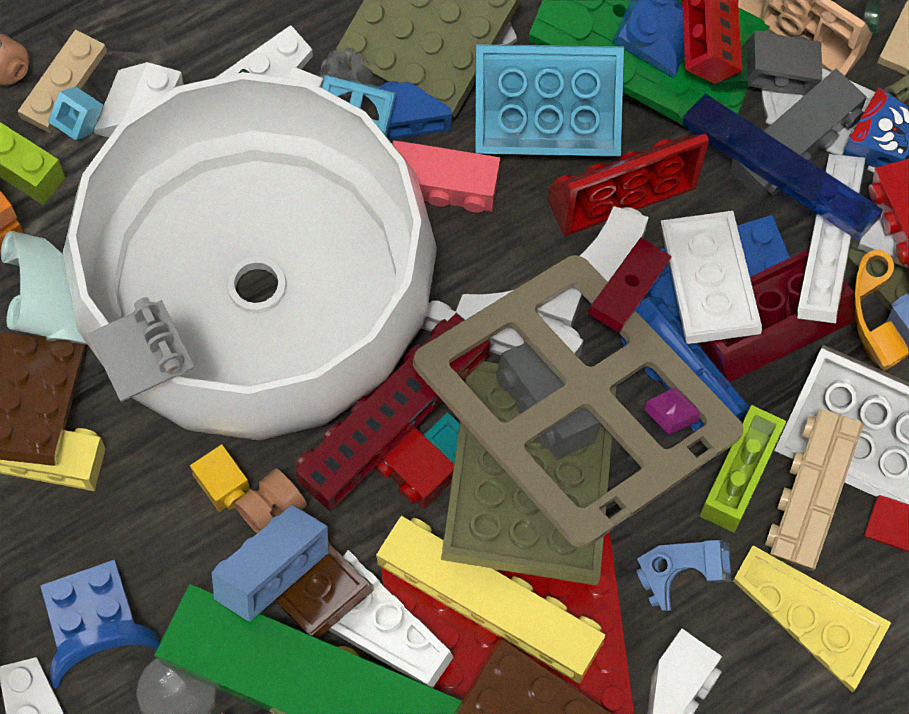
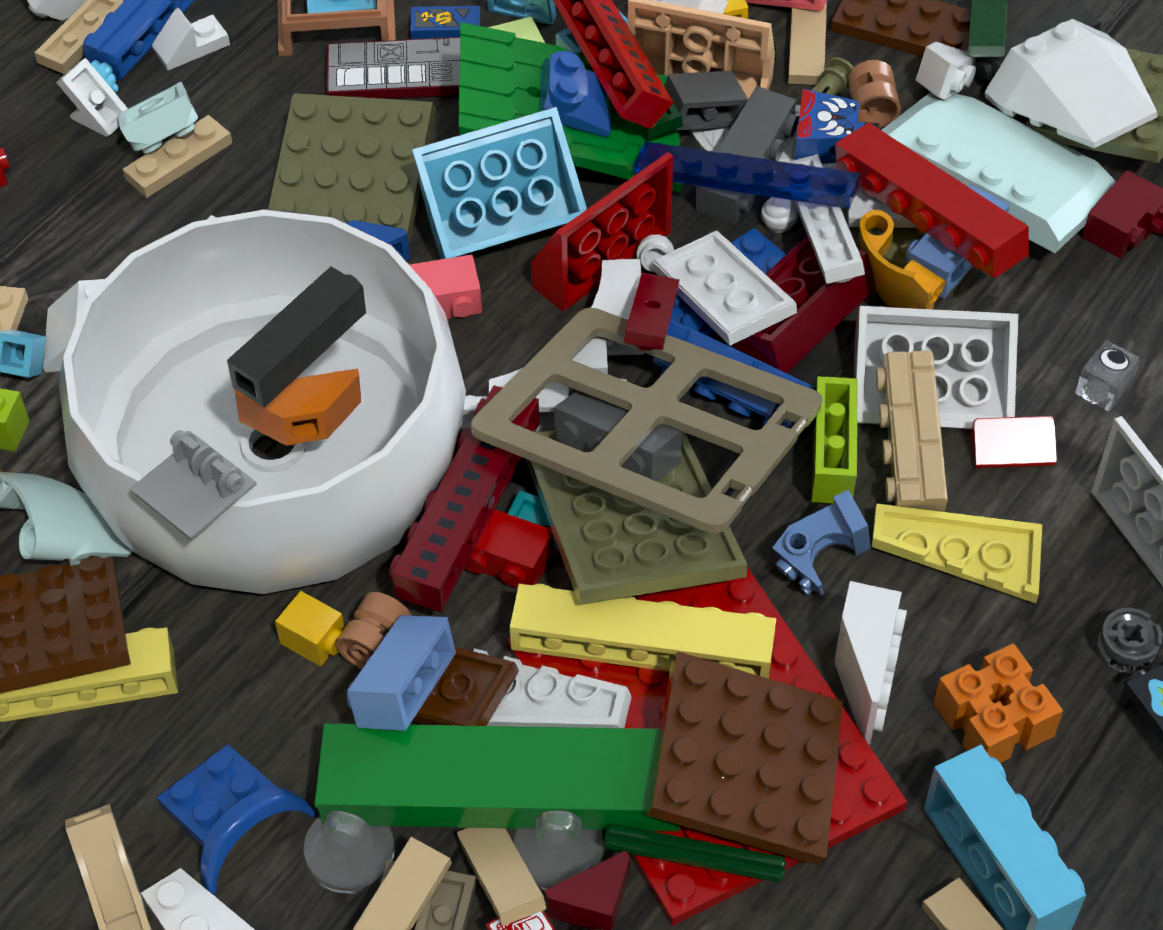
camera: 20 degrees left, 15 degrees down
magenta tile [644,388,701,435] -> none
none -> pearl dark grey brick [227,266,366,408]
none -> orange slope [234,368,361,446]
none -> white plate [637,234,674,272]
none -> white plate [761,195,798,233]

